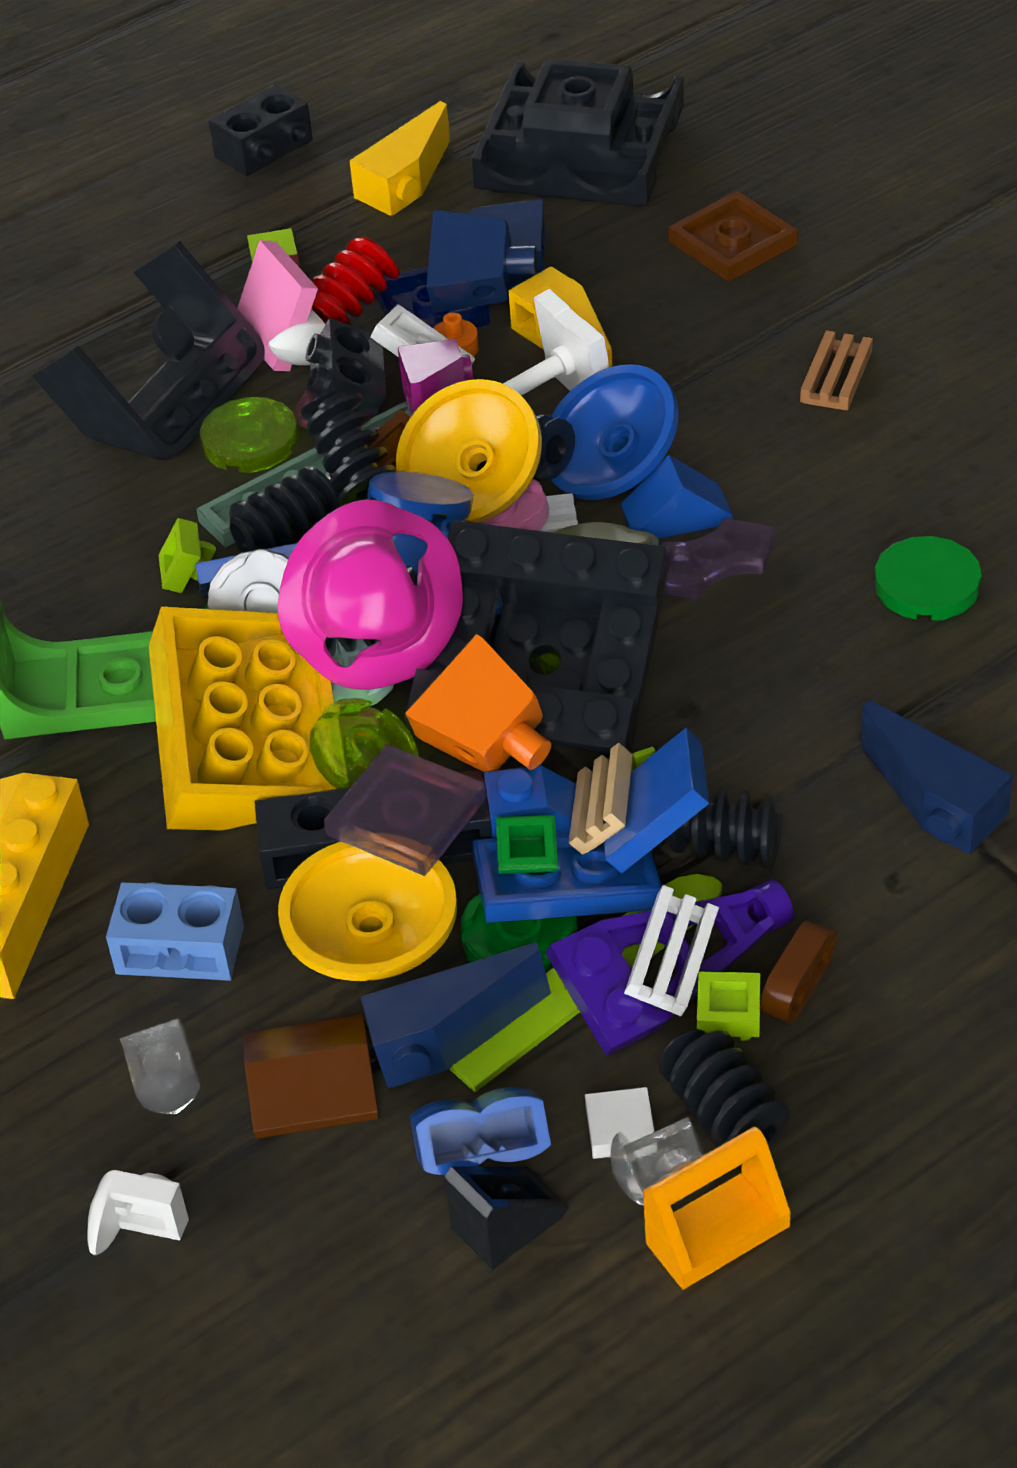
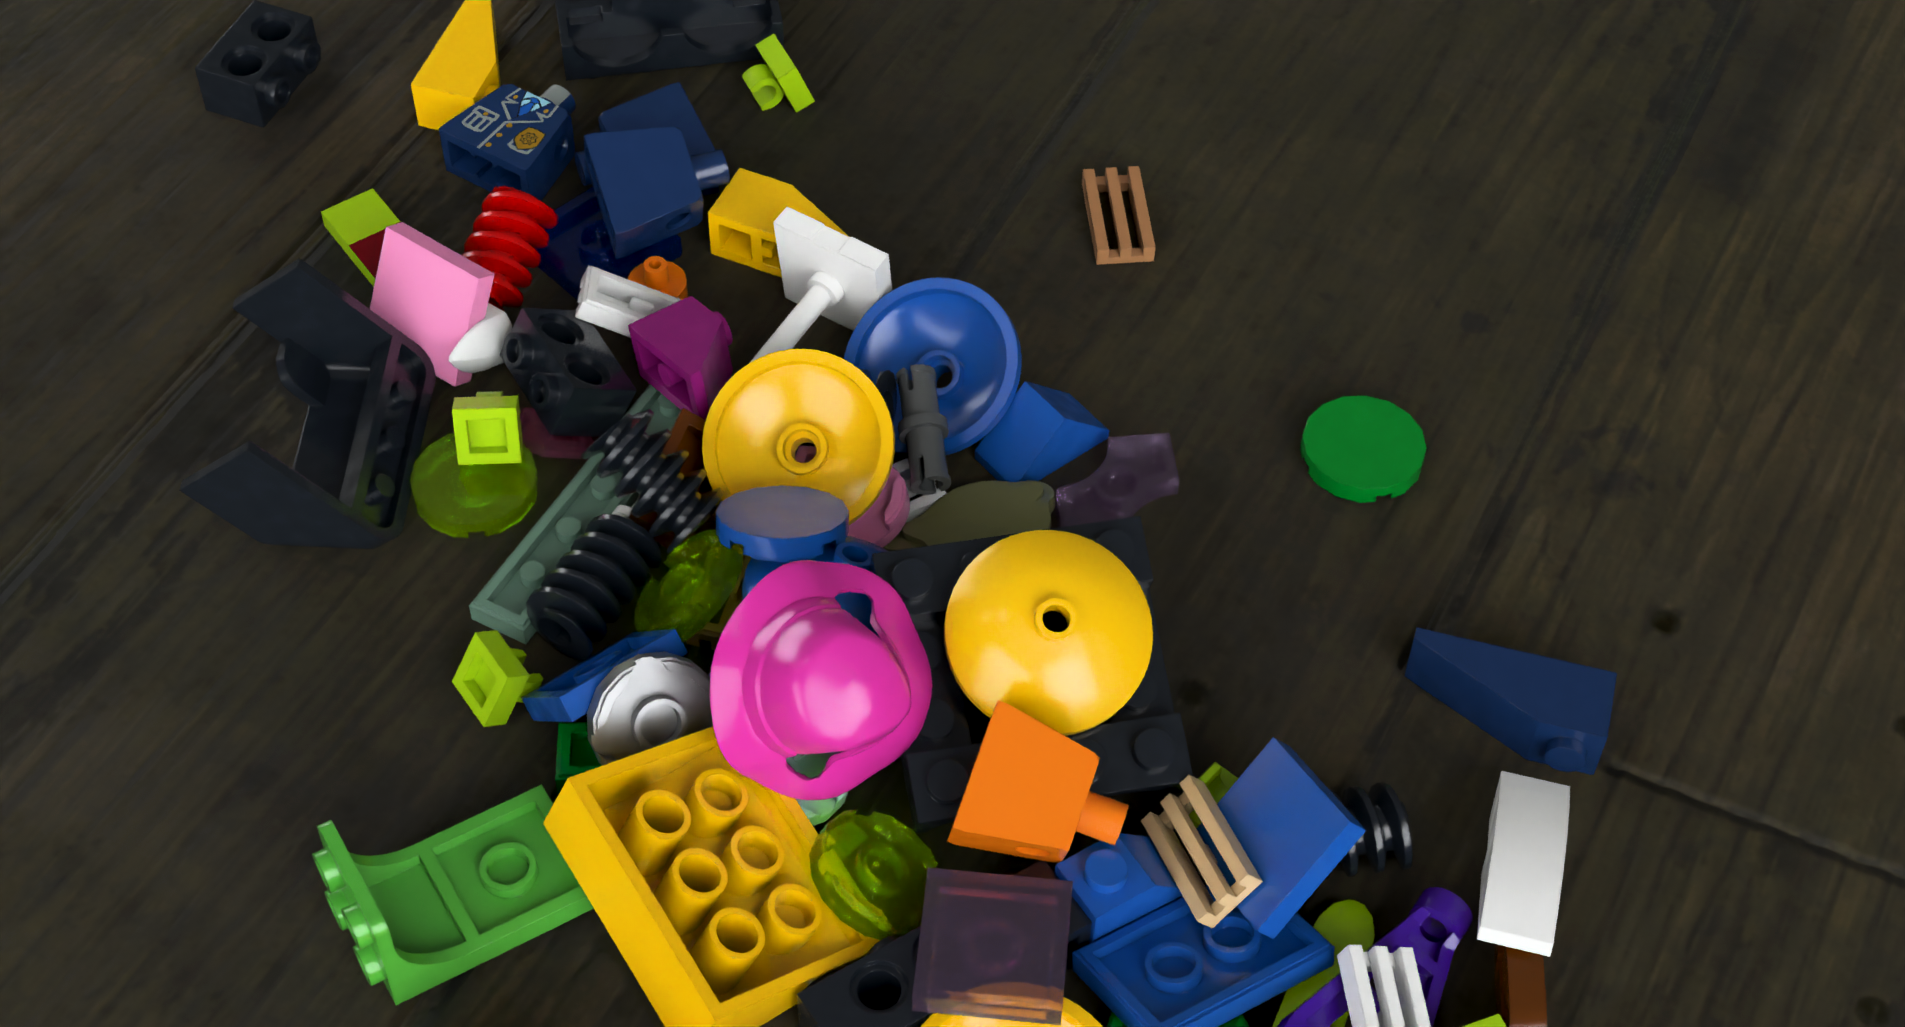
camera: 30 degrees left, 5 degrees up
green slope [496,815,558,874] -> none
reddish brown tile [668,191,798,282] -> none
none -> dark blue torso [439,84,576,201]
none -> lime tile [452,391,524,465]
none -> lime tile [742,34,815,113]
none -> dark grey pin [896,364,951,495]
none -> yellow dish [944,530,1153,736]
none -> white slope [1477,771,1570,957]

